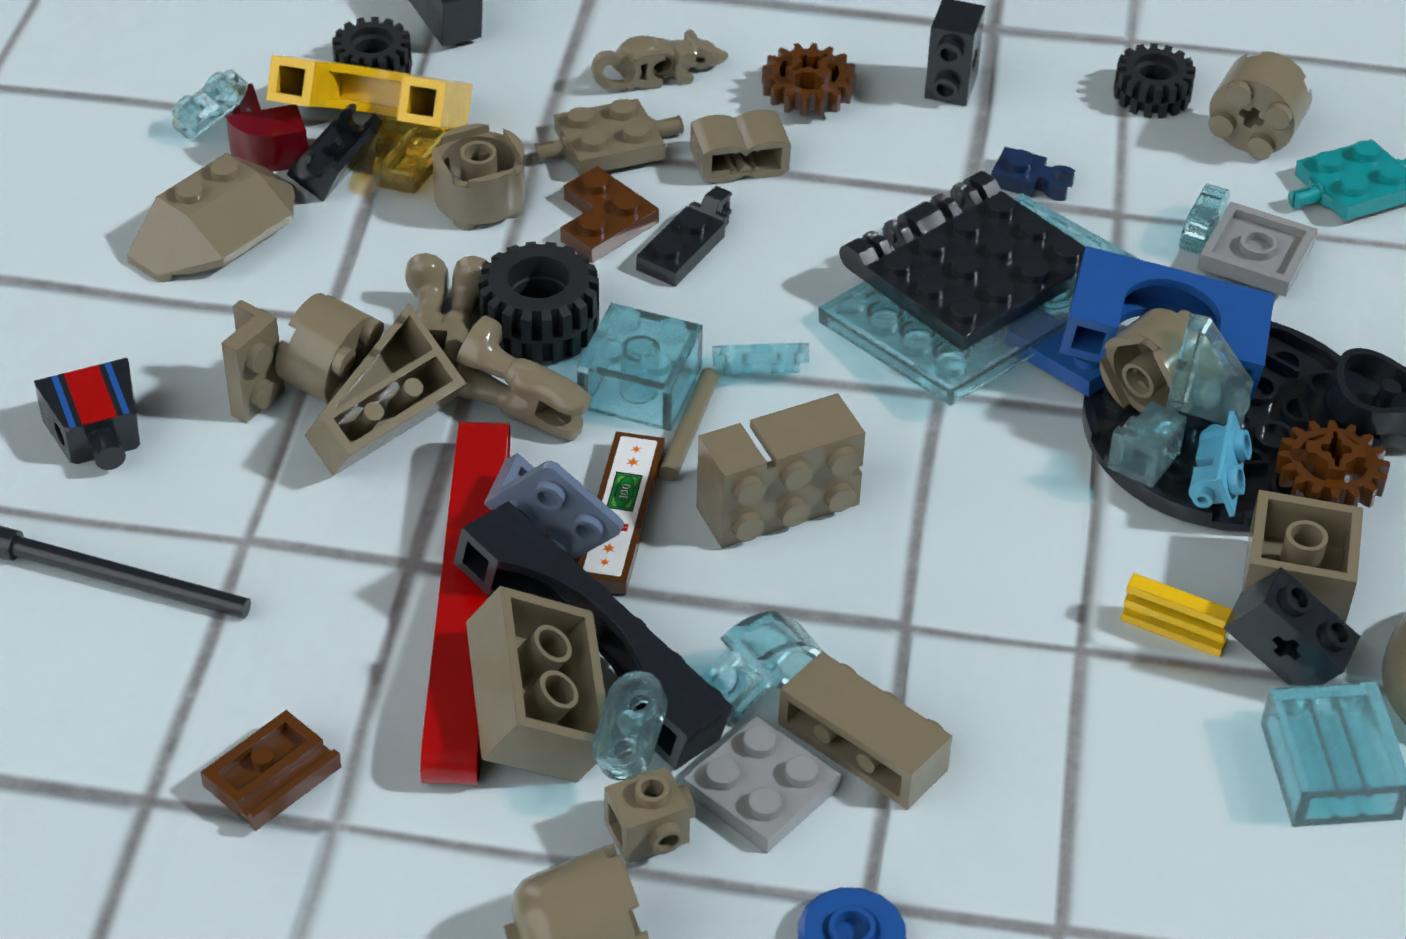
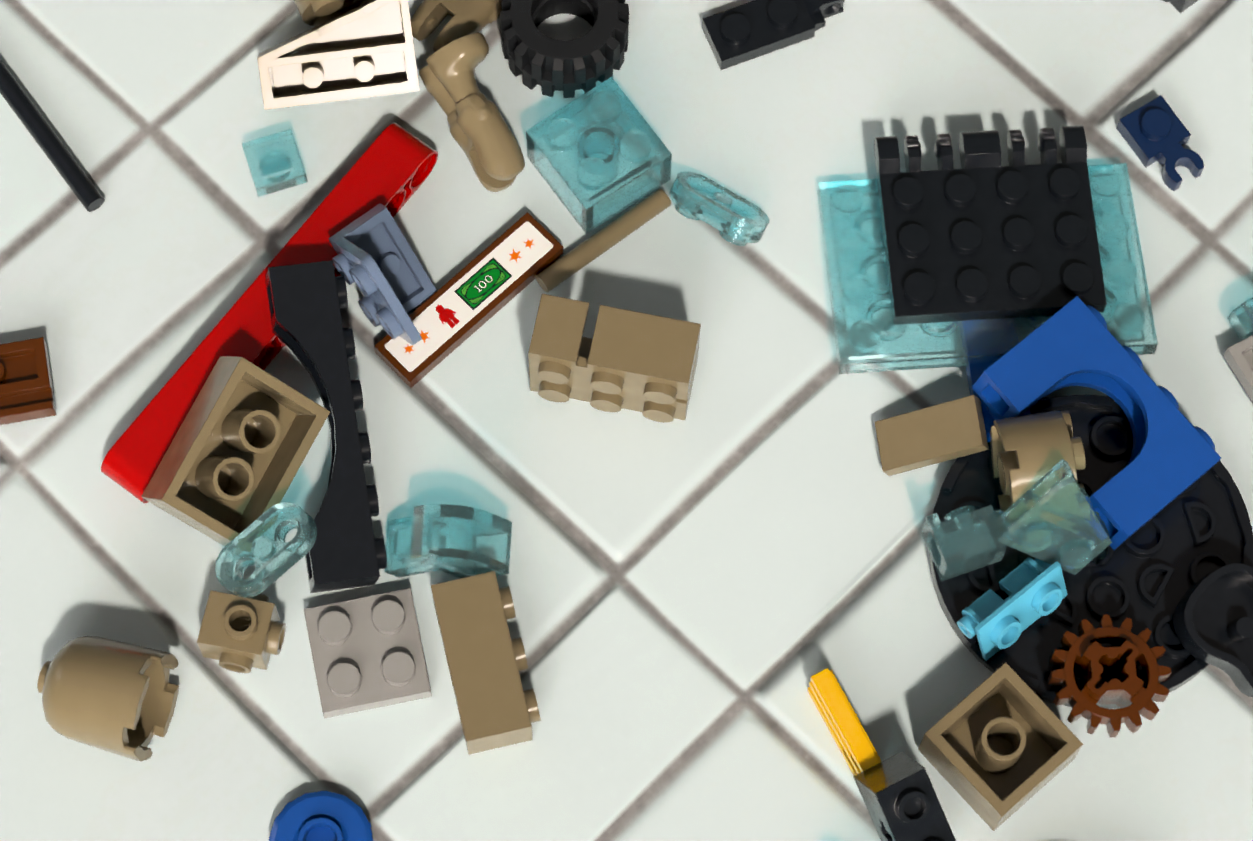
camera: 35 degrees right, 25 degrees up
none -> clear light blue plate [242,129,308,197]
none -> dark tan tile [875,395,989,476]

